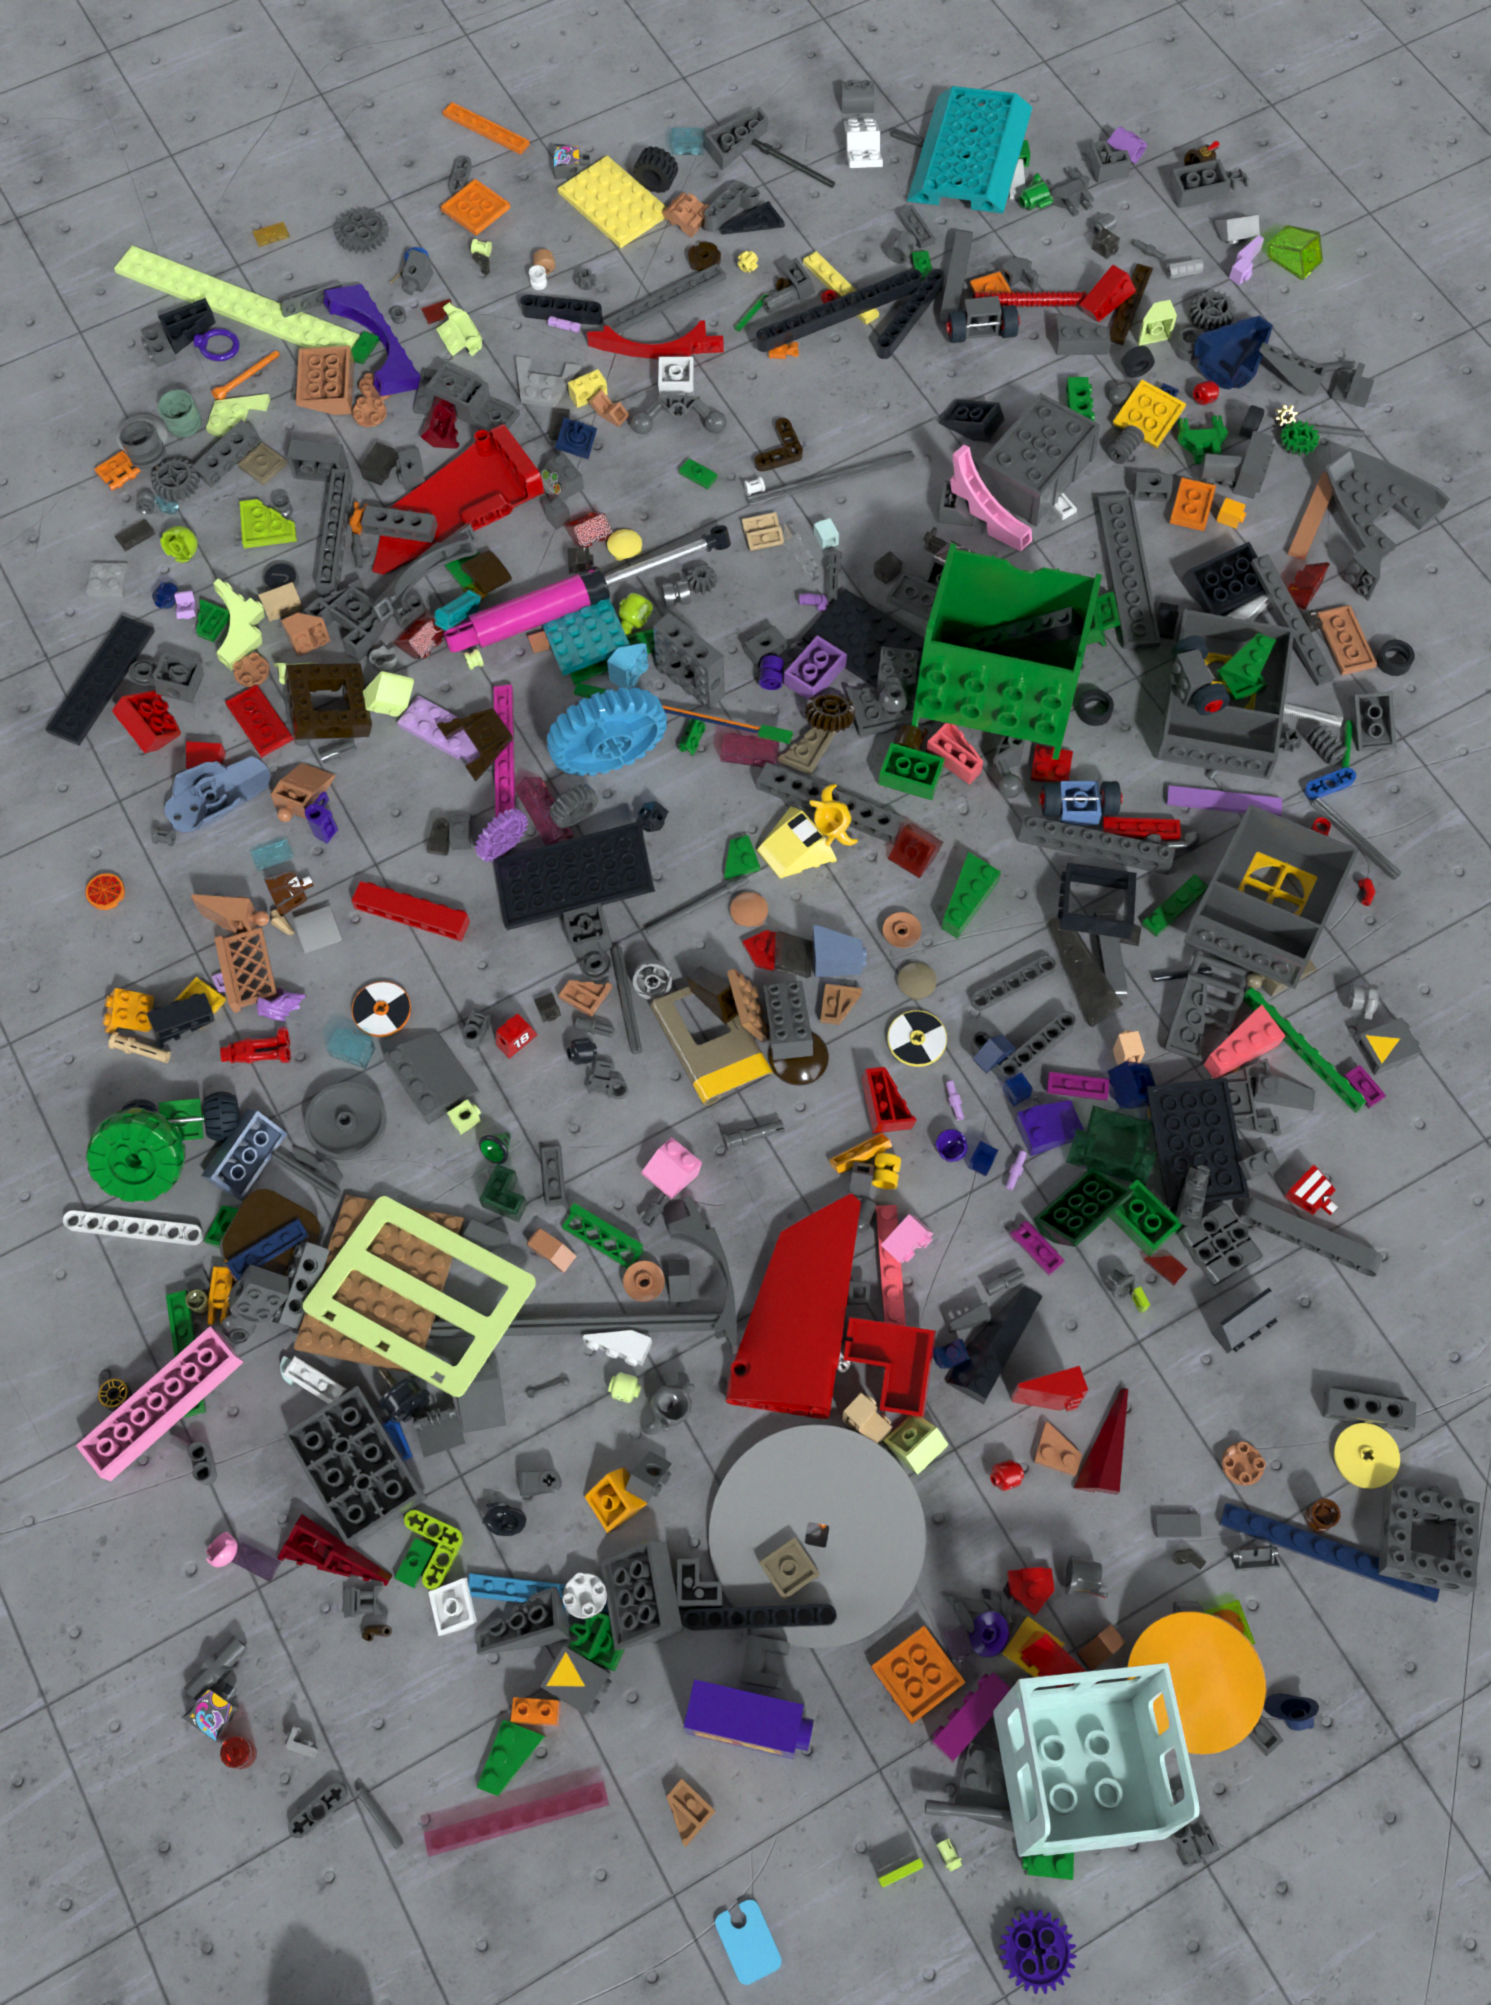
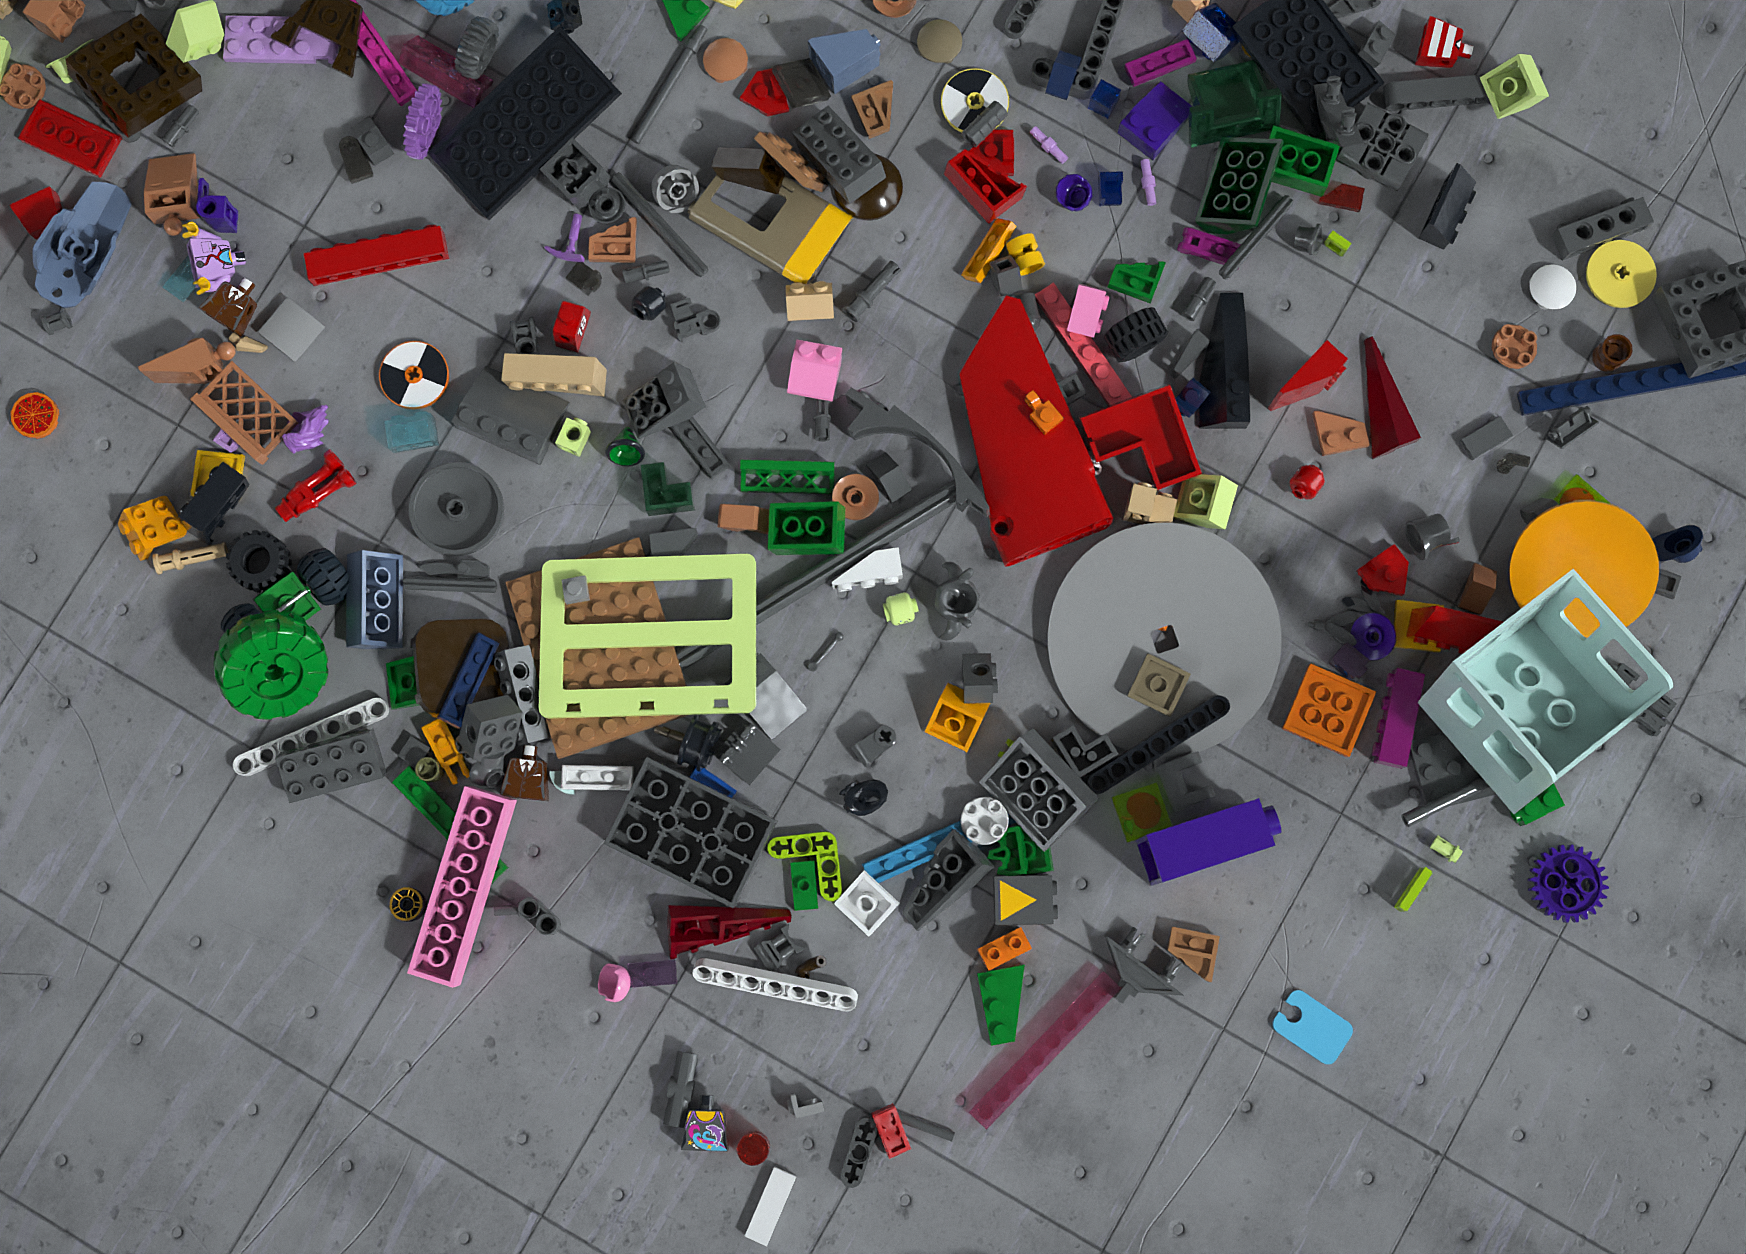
camera: 30 degrees left, 15 degrees up
none -> lavender torso [182,222,246,295]
none -> black tyre [226,530,292,593]
none -> dark grey brick [275,727,387,803]
none -> reddish brown torso [500,745,549,802]
none -> tan wedge [501,353,607,396]
none -> medium lavender piece [544,214,585,262]
none -> light grey plate [562,575,590,605]
none -> dark grey slope [622,362,706,439]
none -> white beam [692,958,858,1011]
none -> white tile [745,1166,797,1246]
none -> green brick [768,501,846,555]
none -> tan brick [786,281,834,321]
none -> red plate [871,1103,911,1159]
none -> dark grey axle [962,101,1008,147]
none -> red plate [969,130,1014,176]
none -> orange plate [1025,390,1063,435]
none -> black tyre [1104,307,1169,362]
none -> dark grey connector [1105,927,1184,1004]
none -> green wing [1107,261,1166,304]
none -> clear neon green tile [1111,782,1172,843]
none -> dark grey axle [1219,195,1294,280]
none -> yellowish green slope [1480,54,1549,119]
none -> white dish [1529,265,1576,310]

